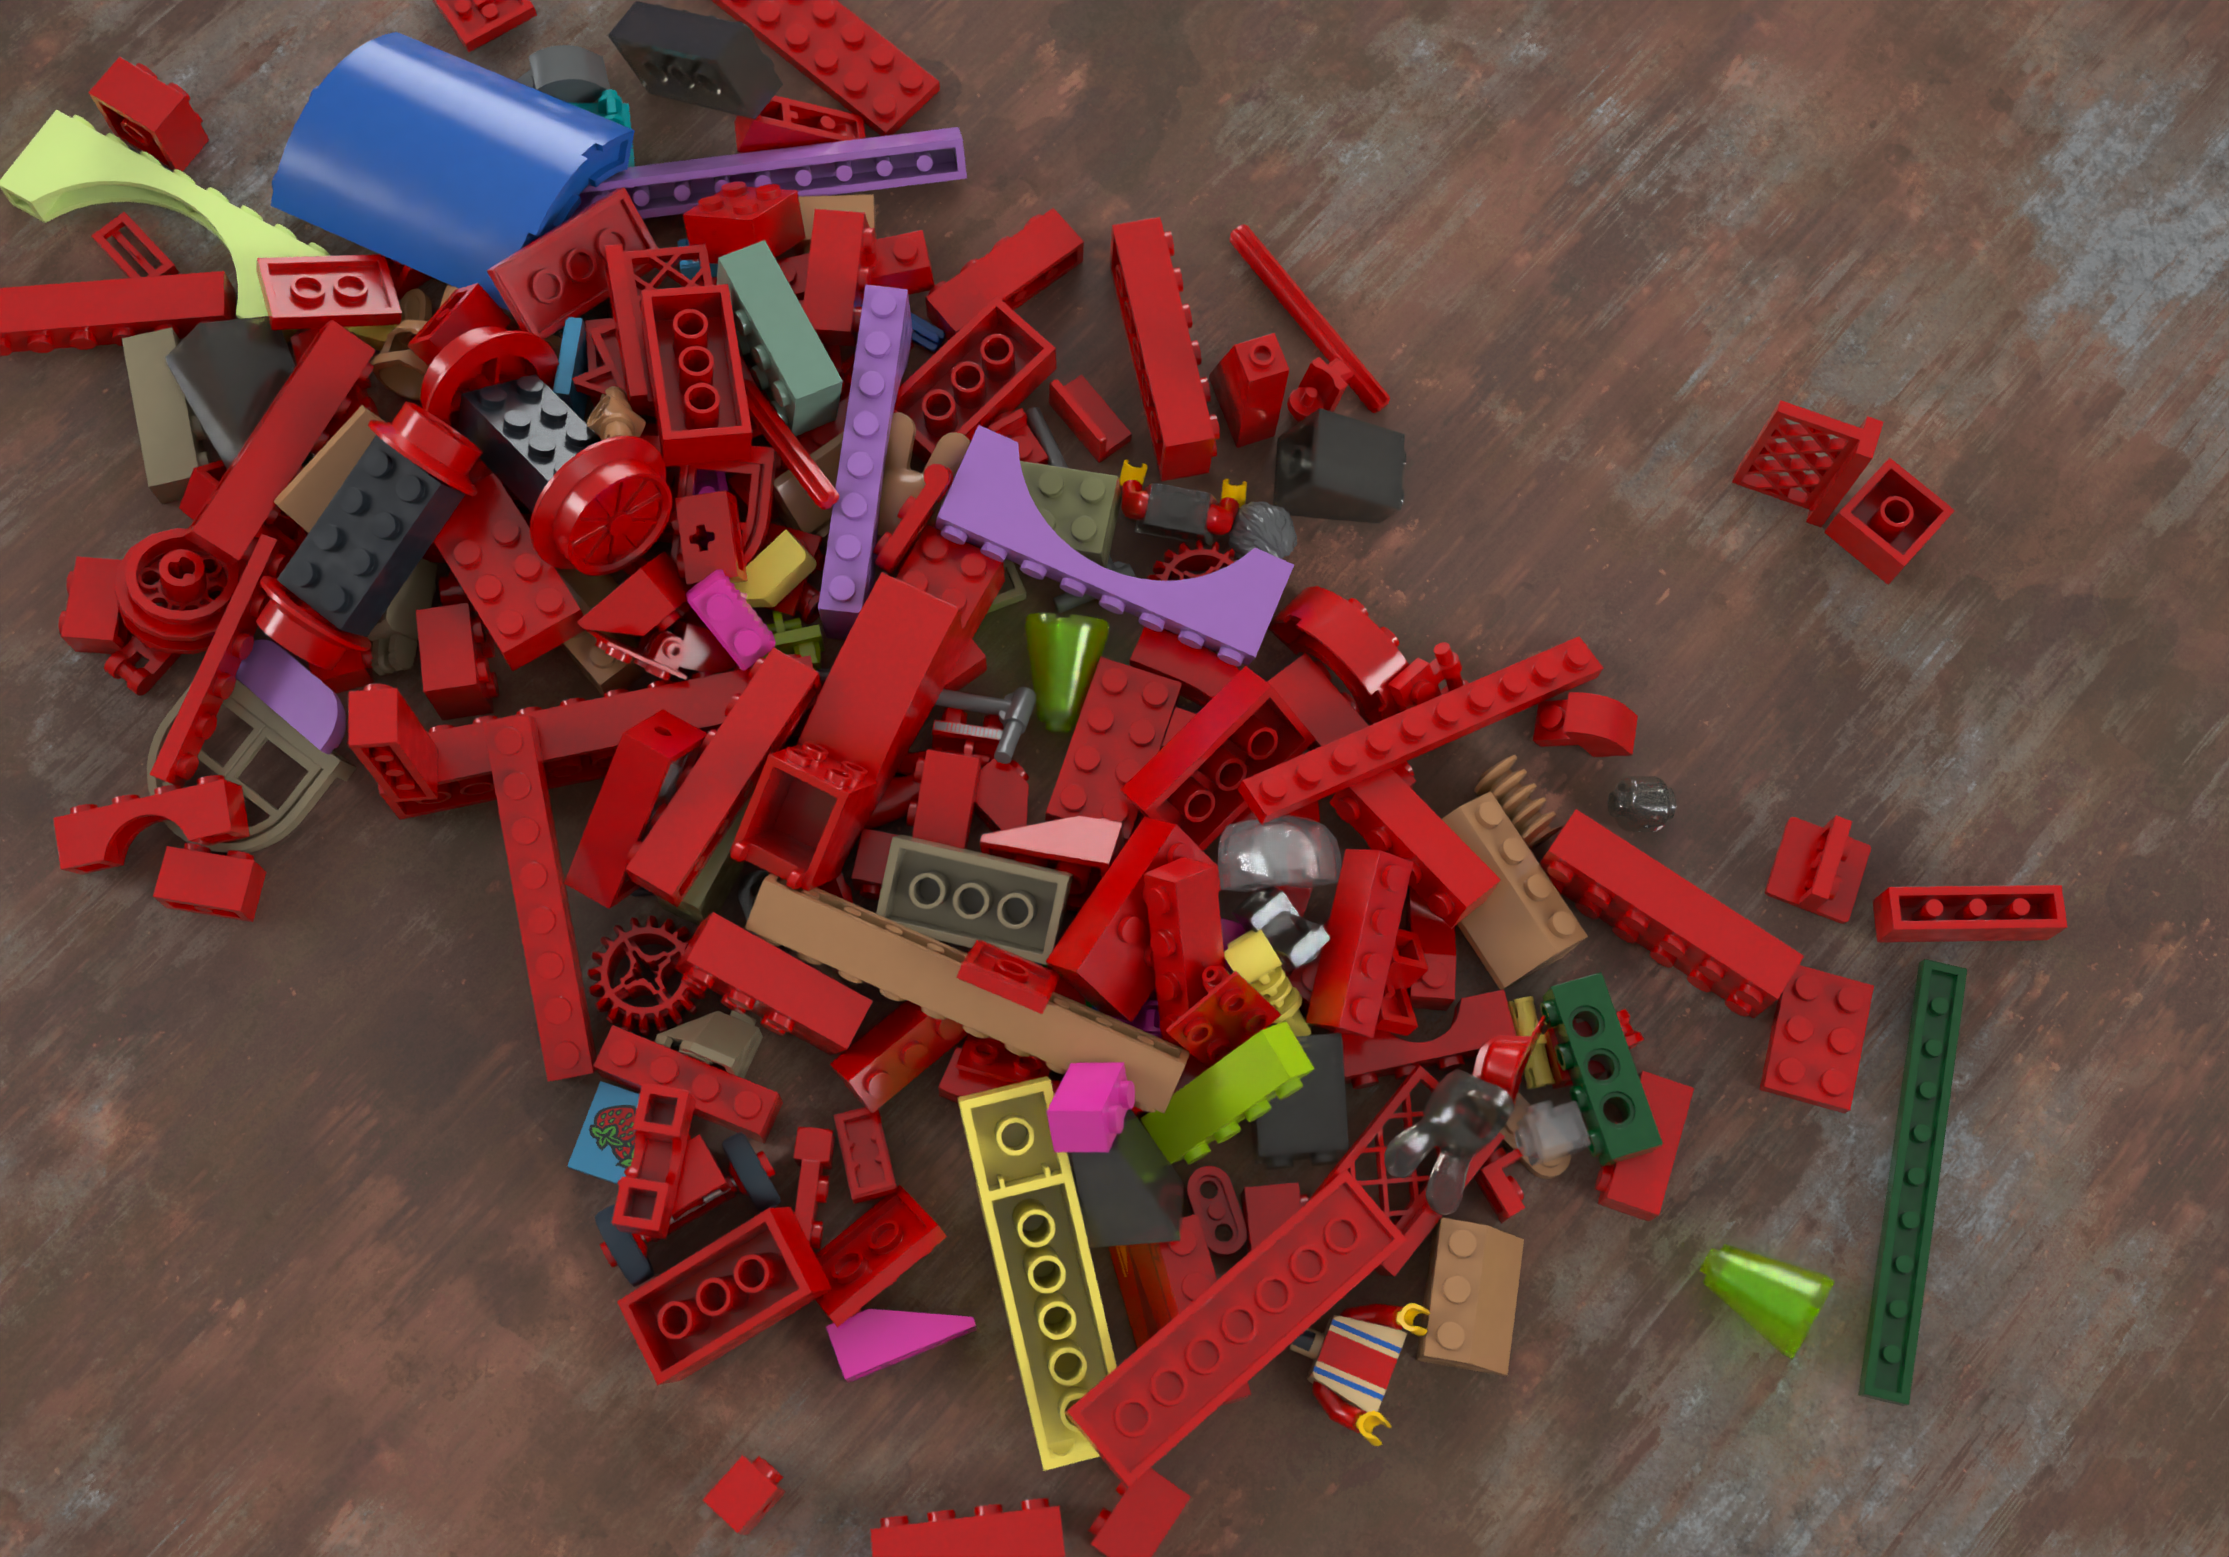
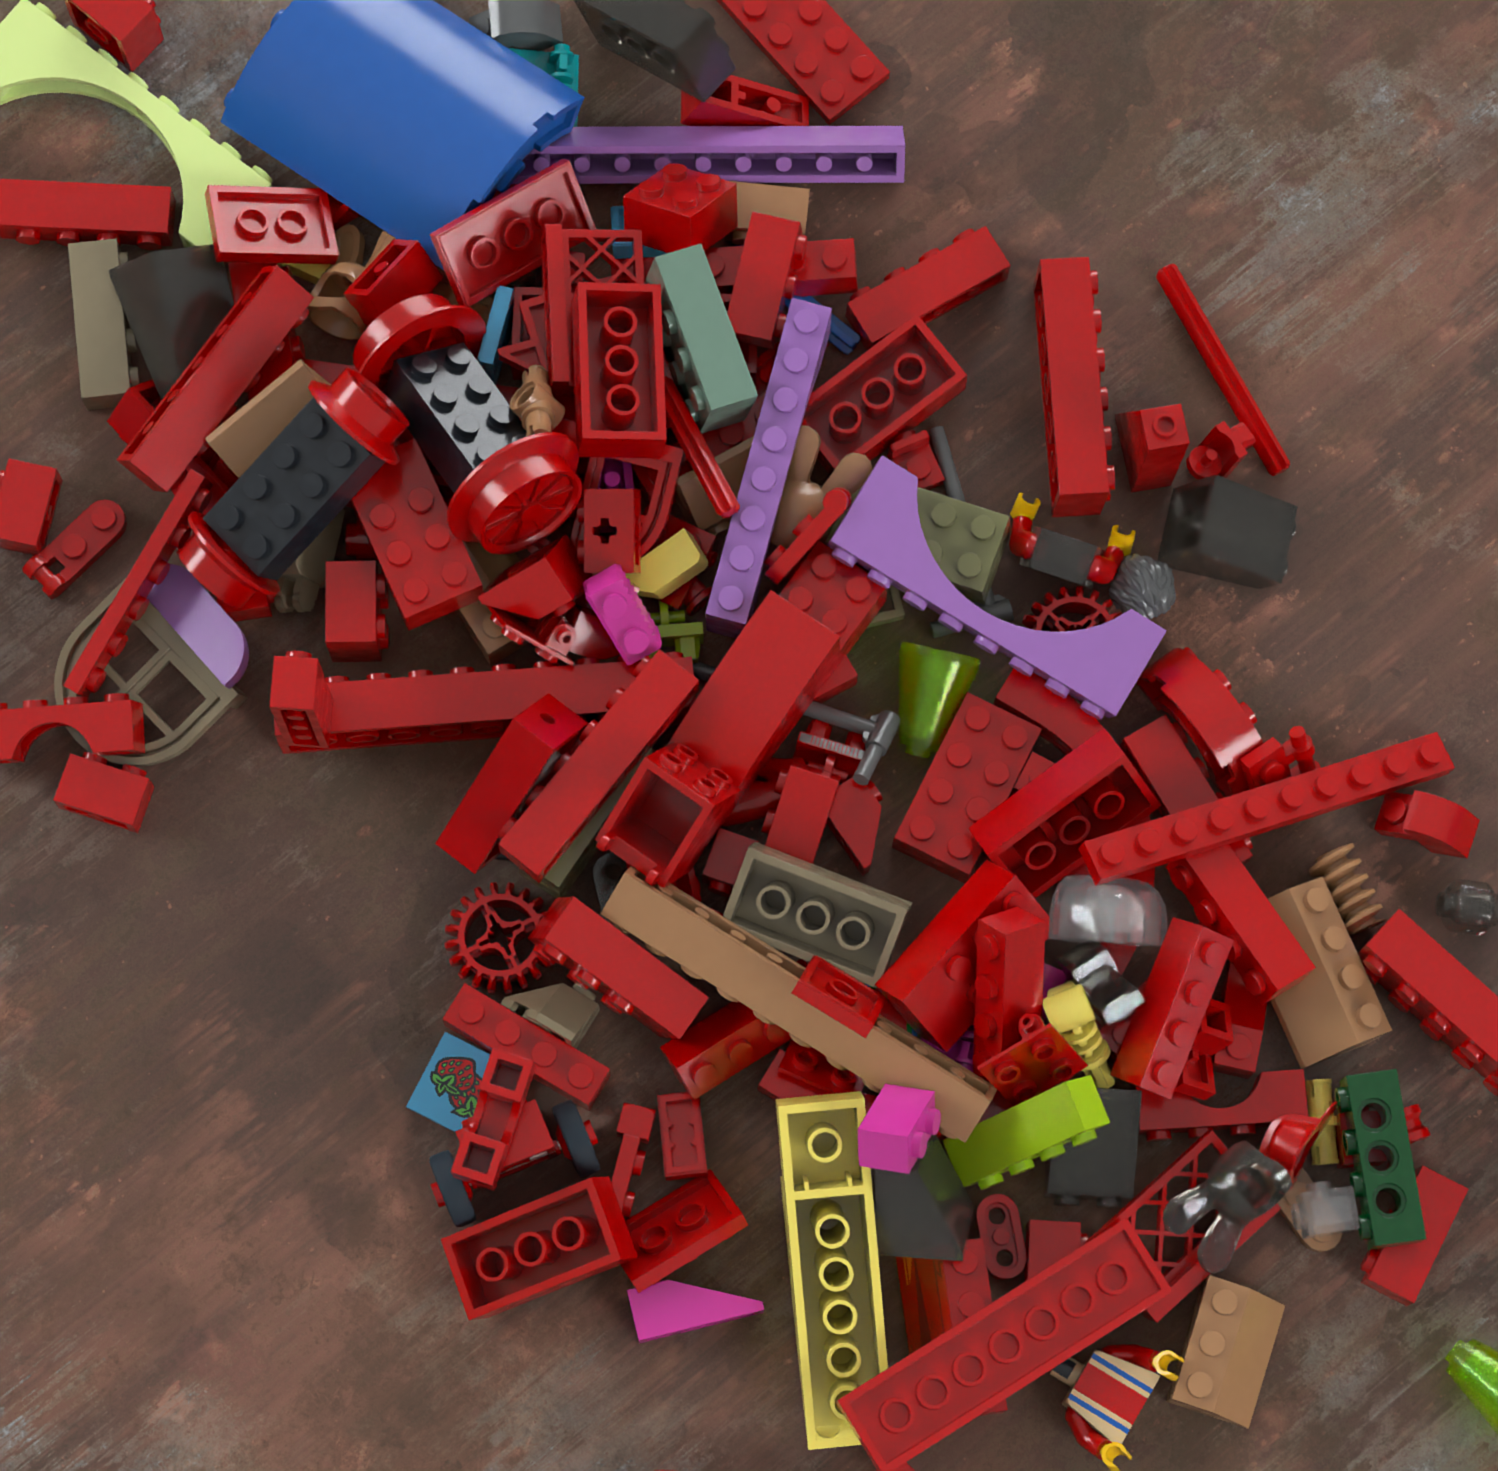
camera: 10 degrees right, 5 degrees up
red tile [91,212,179,278] -> none
red wheel [114,528,247,654] -> none
red brick [483,715,597,1082] -> none
red brick [703,1455,786,1536] -> none
slope [980,816,1124,912] -> none
red panel [1049,374,1132,463] -> none
red bracket [1474,1147,1525,1223] -> none

